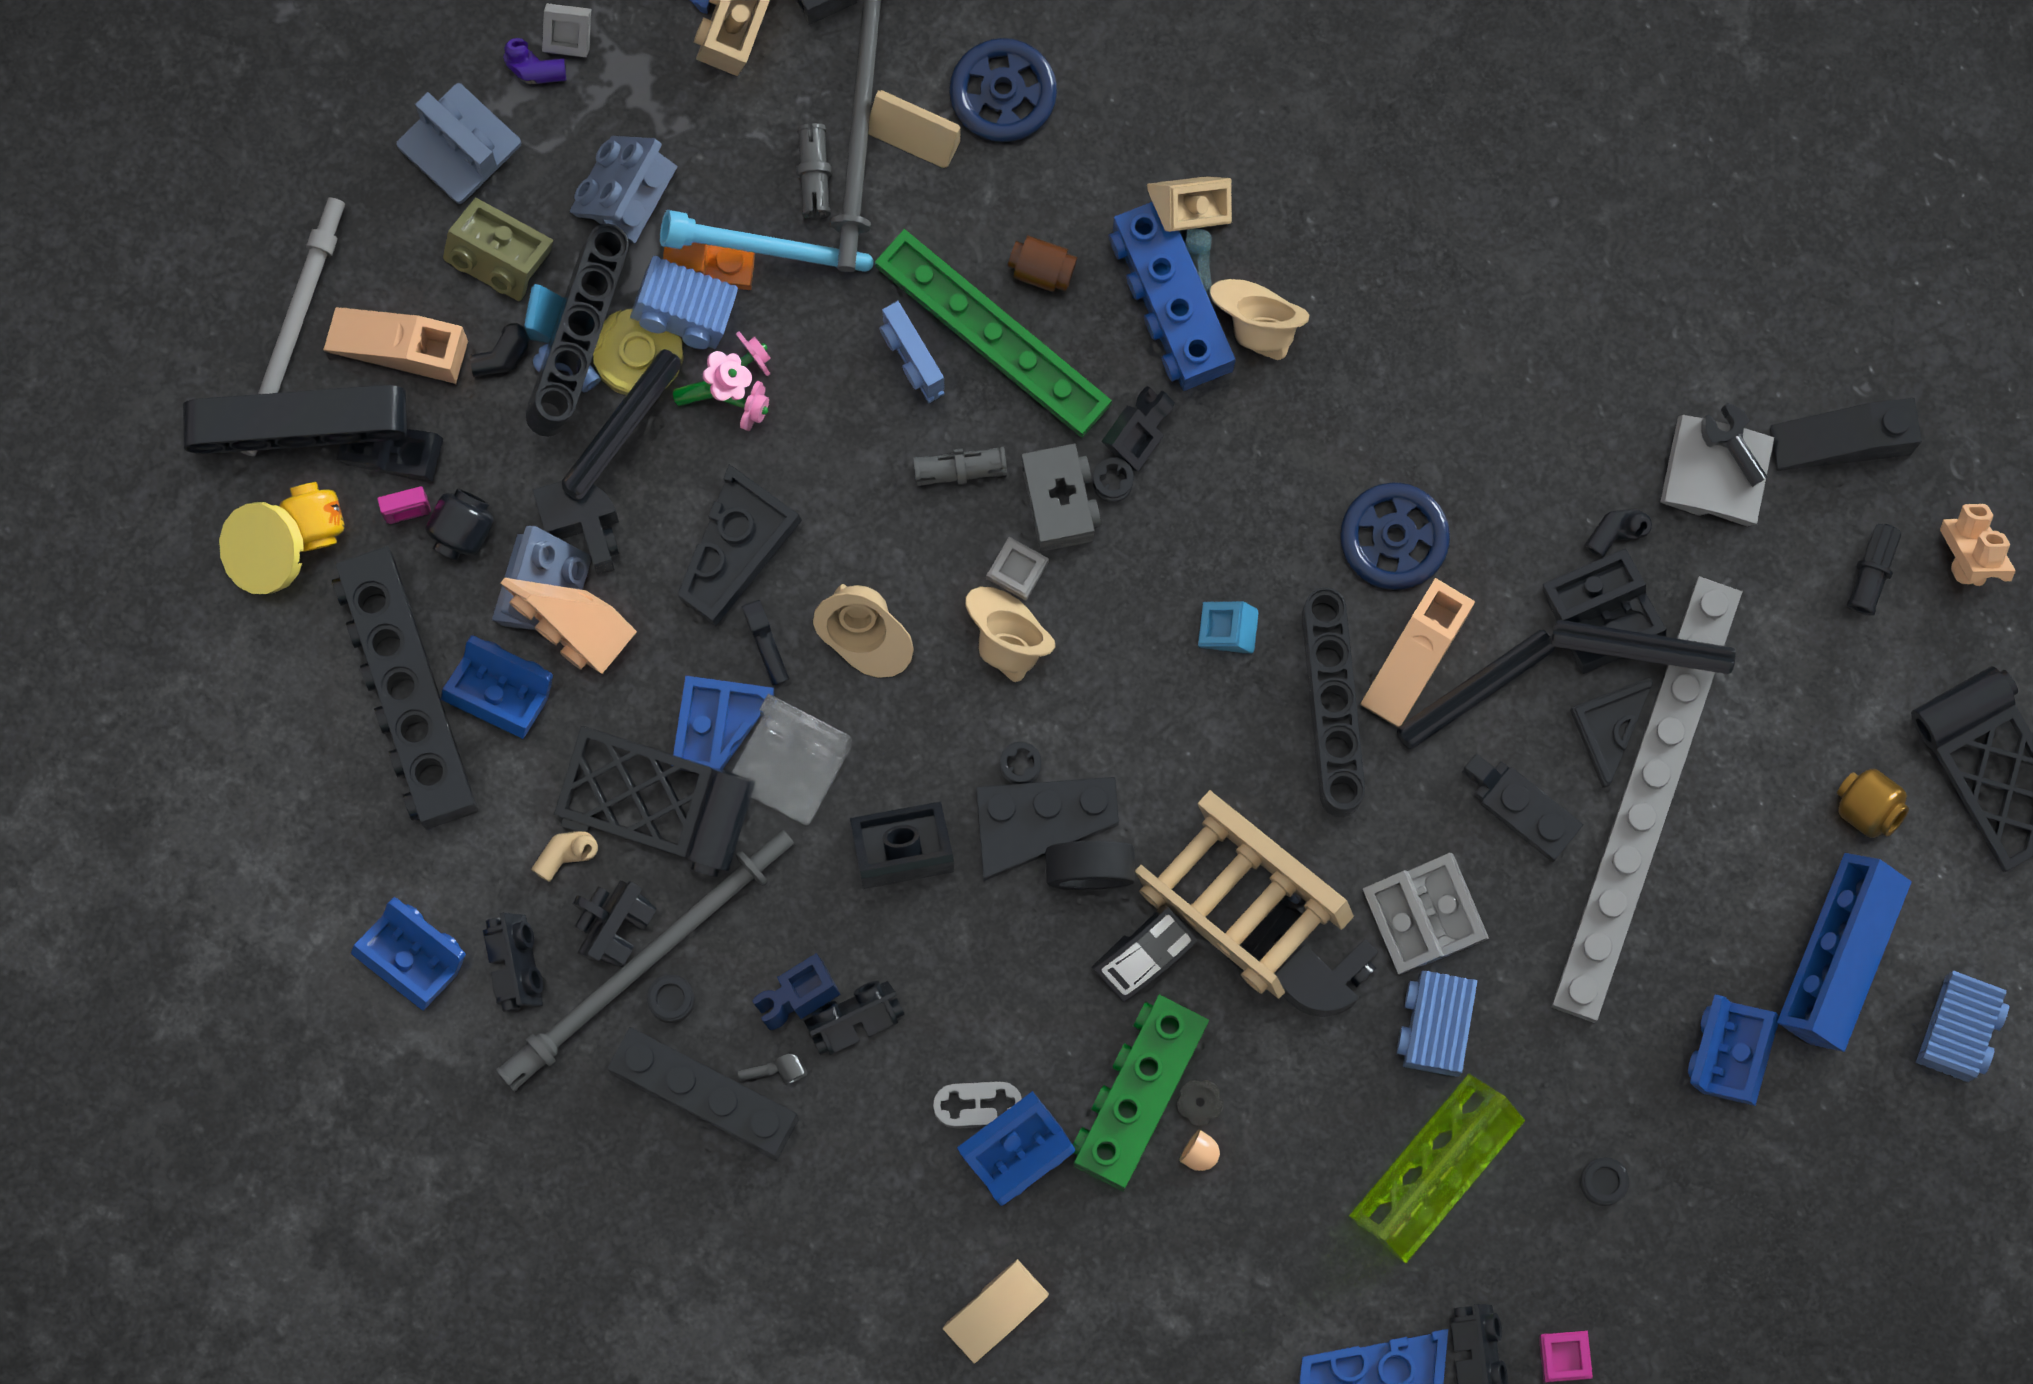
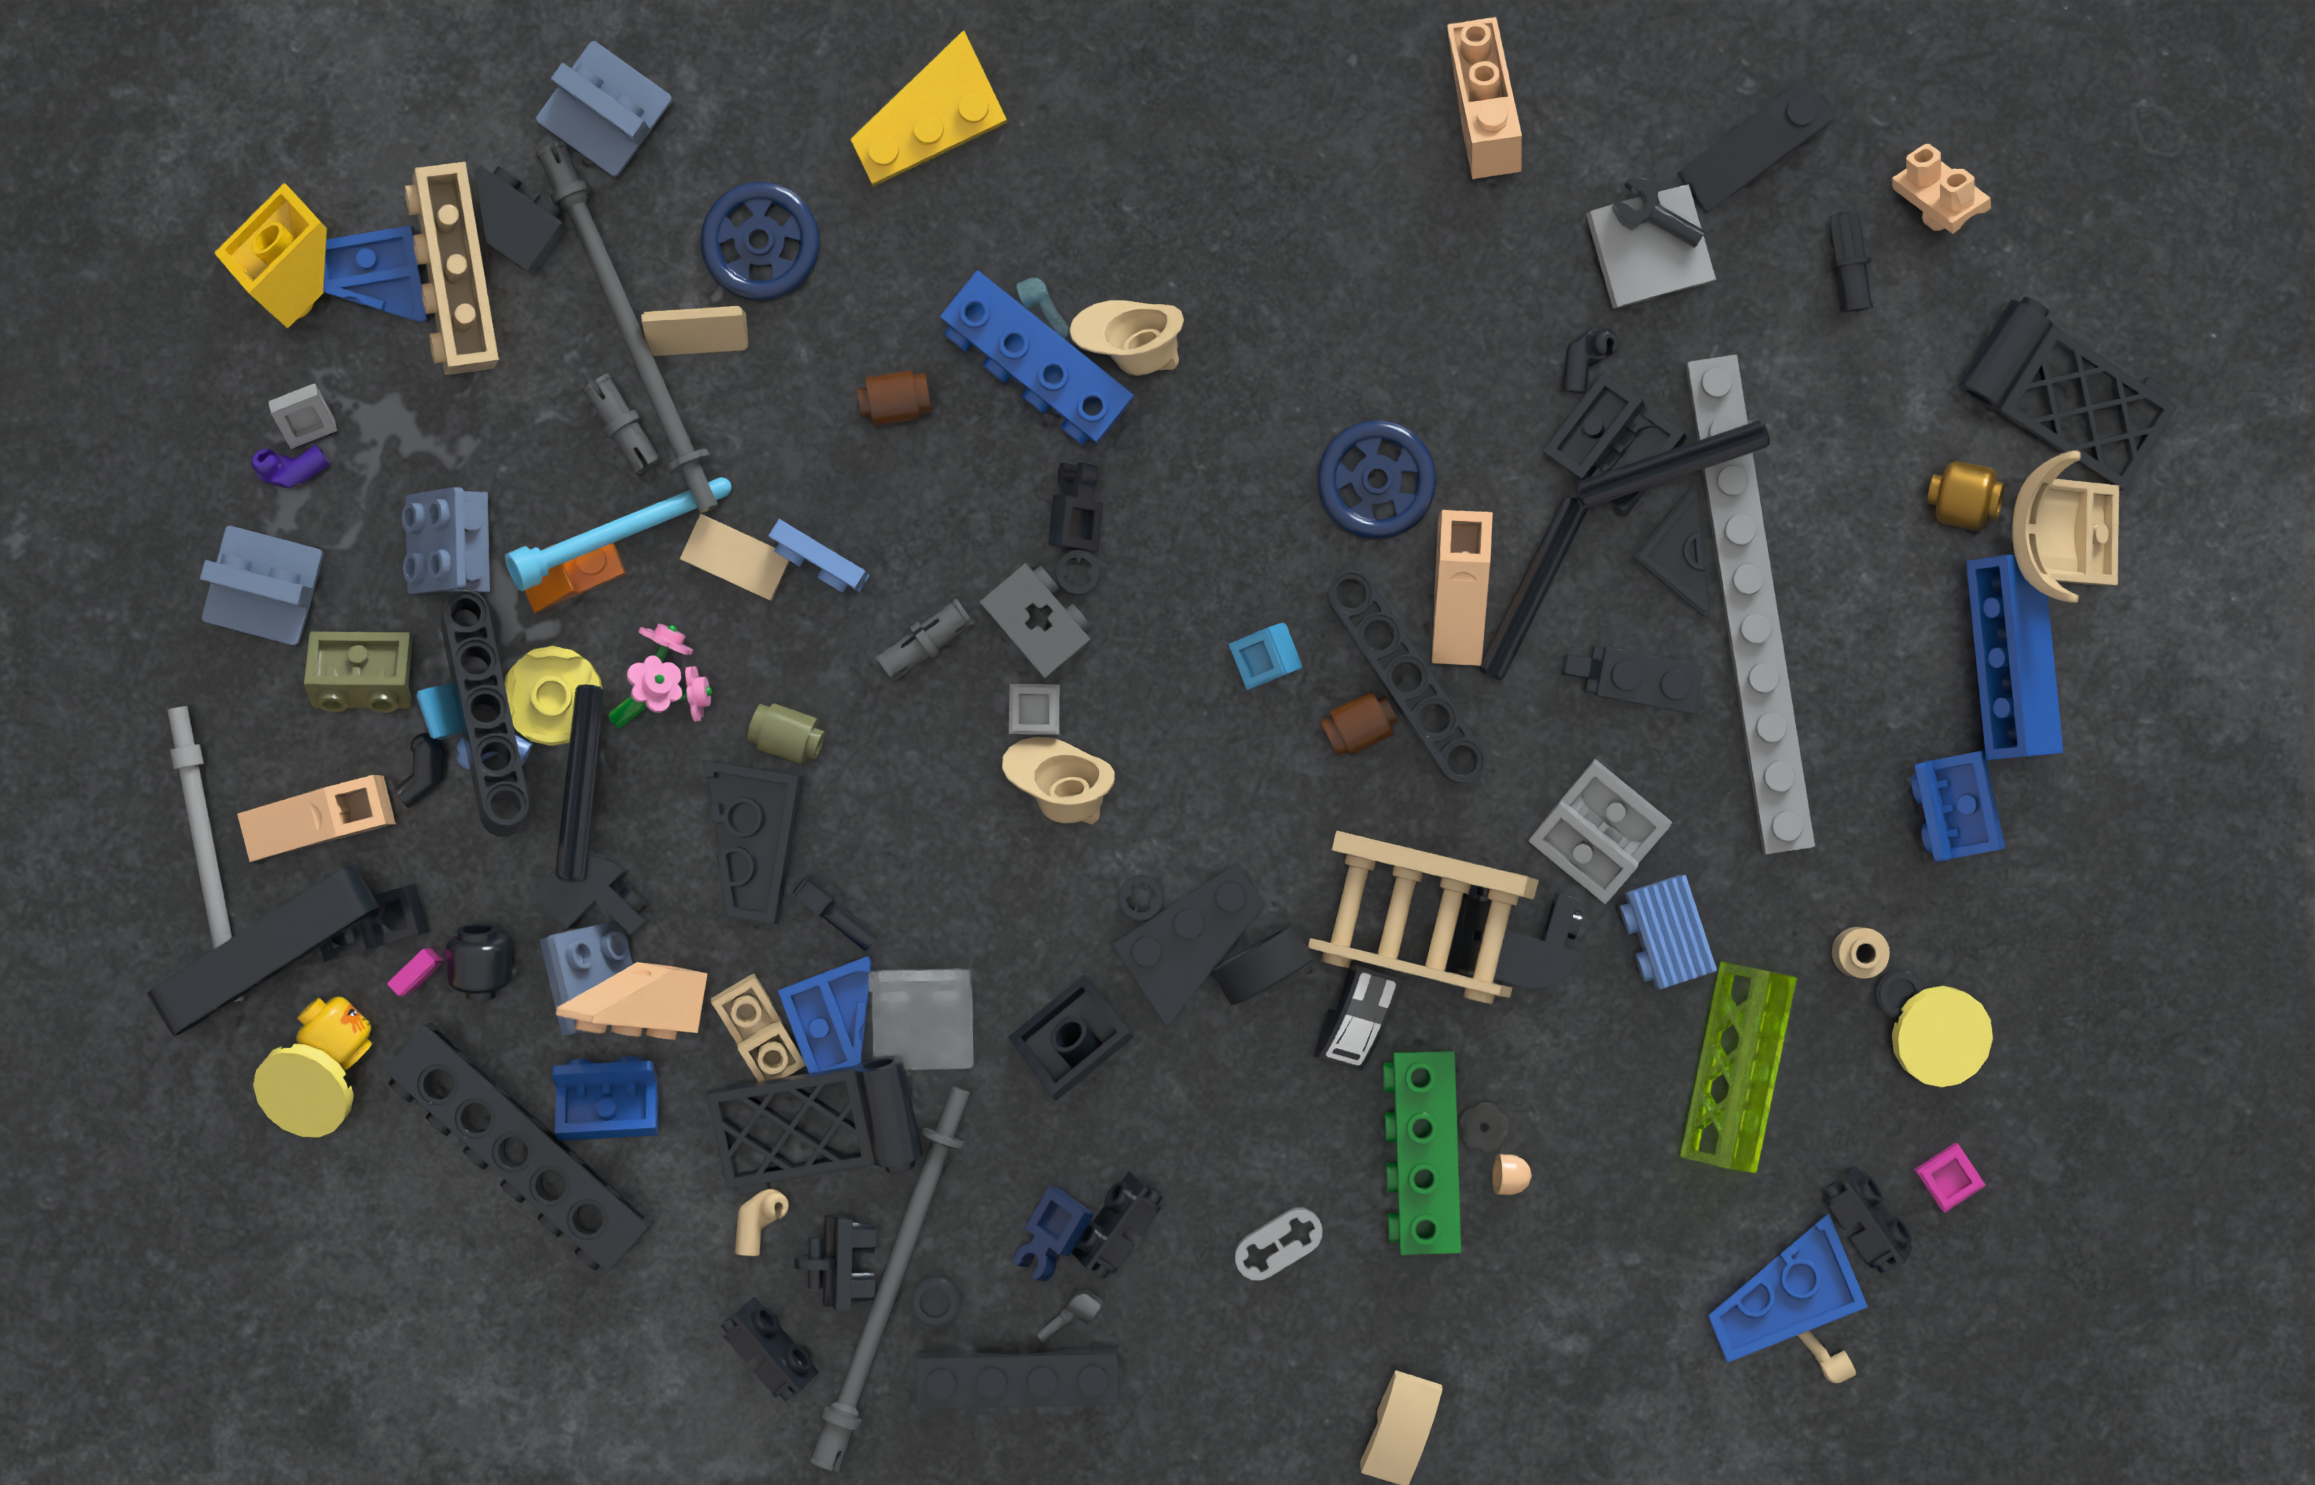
camera: 30 degrees left, 10 degrees up
blue bracket [351,897,466,1011] -> none
medium blue brick [630,256,738,349] -> none
tan piece [813,584,914,678] -> none
green plate [875,229,1112,438] -> none
blue bracket [957,1091,1075,1206] -> none
tan slope [1147,177,1232,232] -> none
medium blue brick [1916,971,2009,1082] -> none
none -> tan tile [680,514,790,601]
none -> tan slope [711,973,806,1082]
none -> olive brick [747,703,825,766]
none -> yellow wing [851,30,1007,187]
none -> reddish brown brick [1320,690,1398,757]
none -> light nougat slope [1447,17,1522,179]
none -> tan brick [1832,927,1890,978]
none -> light yellow tile [1892,986,1993,1087]
none -> tan piece [2012,451,2119,603]

